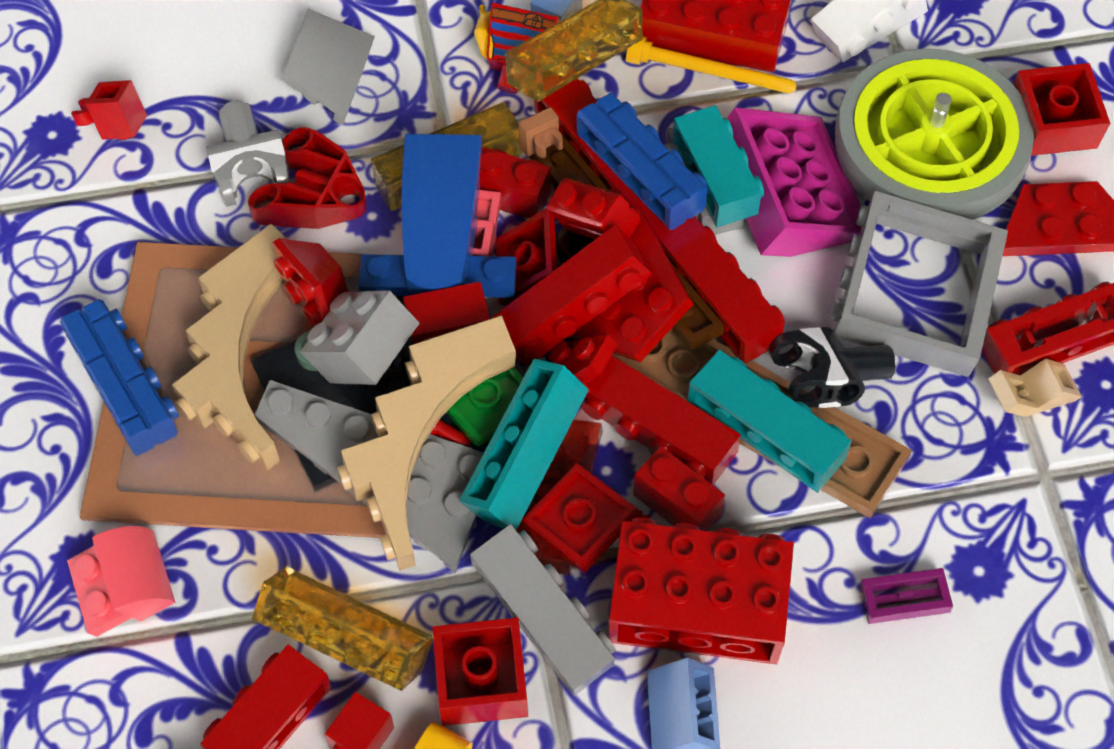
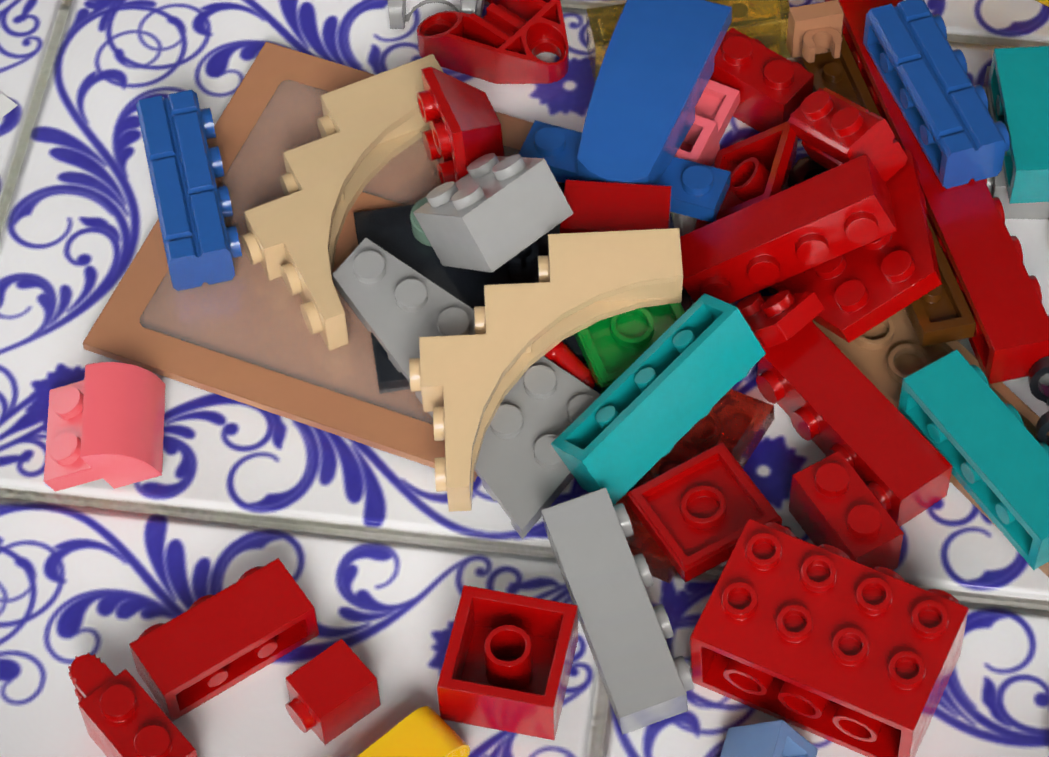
camera: 20 degrees right, 5 degrees down
clear yellow brick [252,566,433,691] -> none

